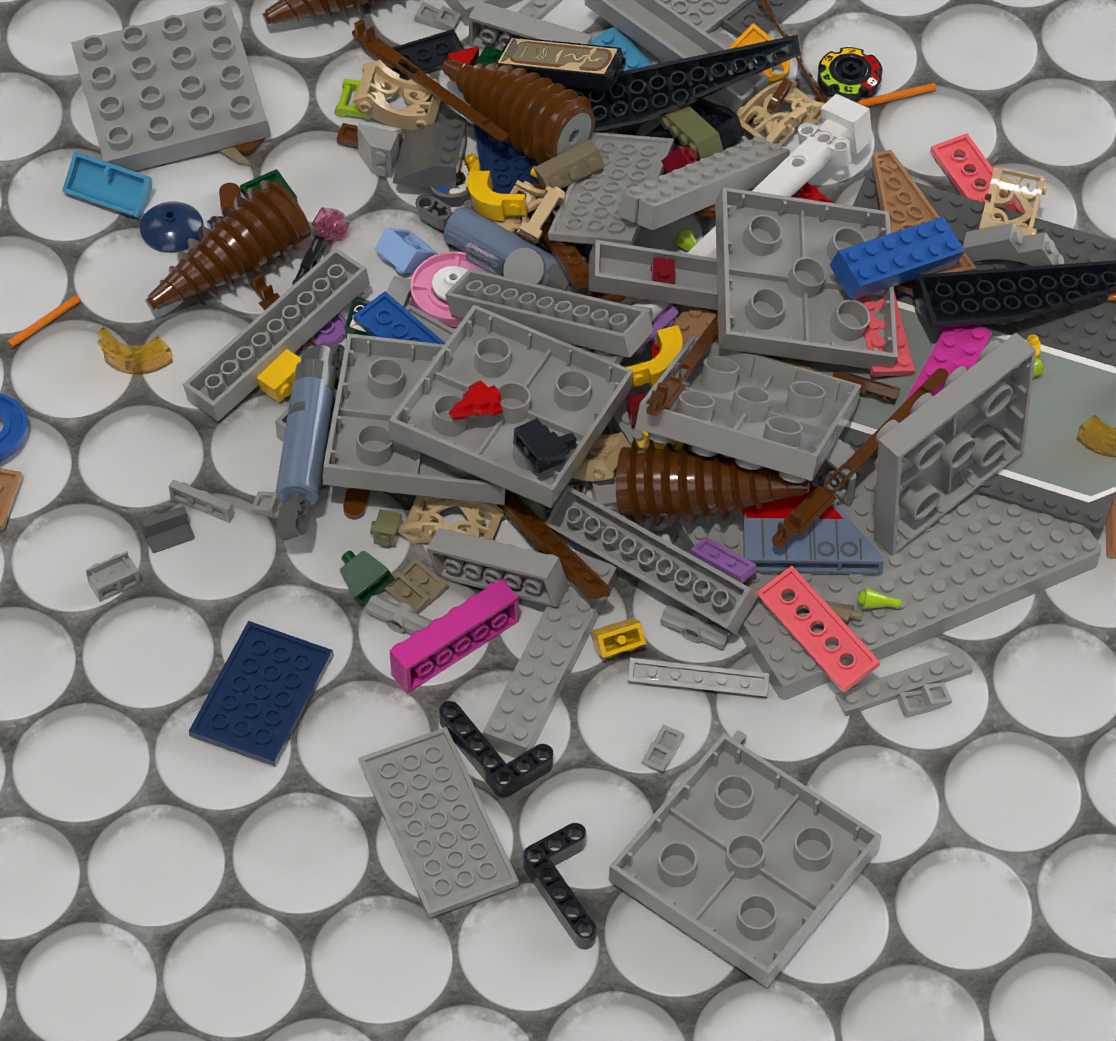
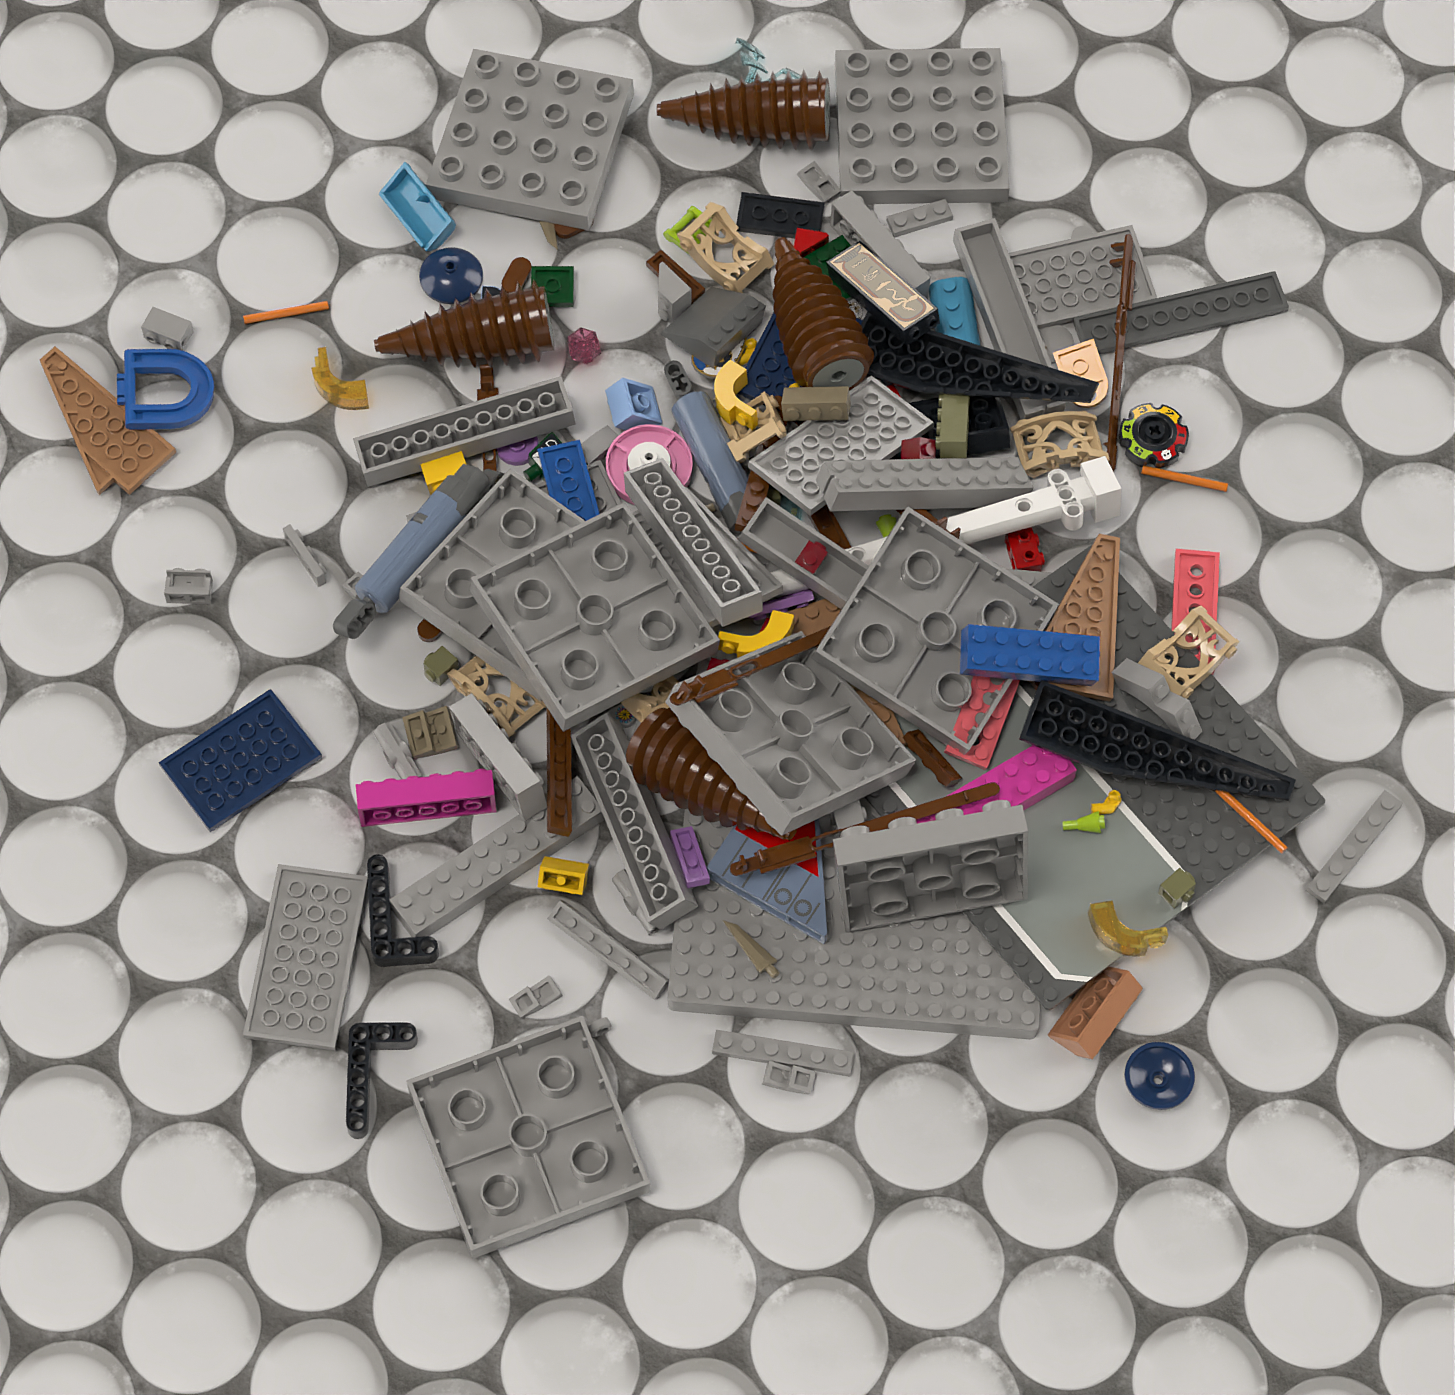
camera: 30 degrees right, 10 degrees up
dark grey panel [141,506,195,553] -> none
black piece [292,235,326,286] -> none
dark green torso [340,550,395,607] -> none
reddish brown piece [352,19,508,141] -> none
red rock [449,380,503,420] -> none
clear light blue tile [466,242,505,276] -> none
light grey tile [503,248,546,285] -> none
black hinge [513,418,577,474] -> none
coral plate [756,566,880,693] -> none
reddish brown tile [767,78,792,113] -> none
lime cone [857,587,901,609] -> none

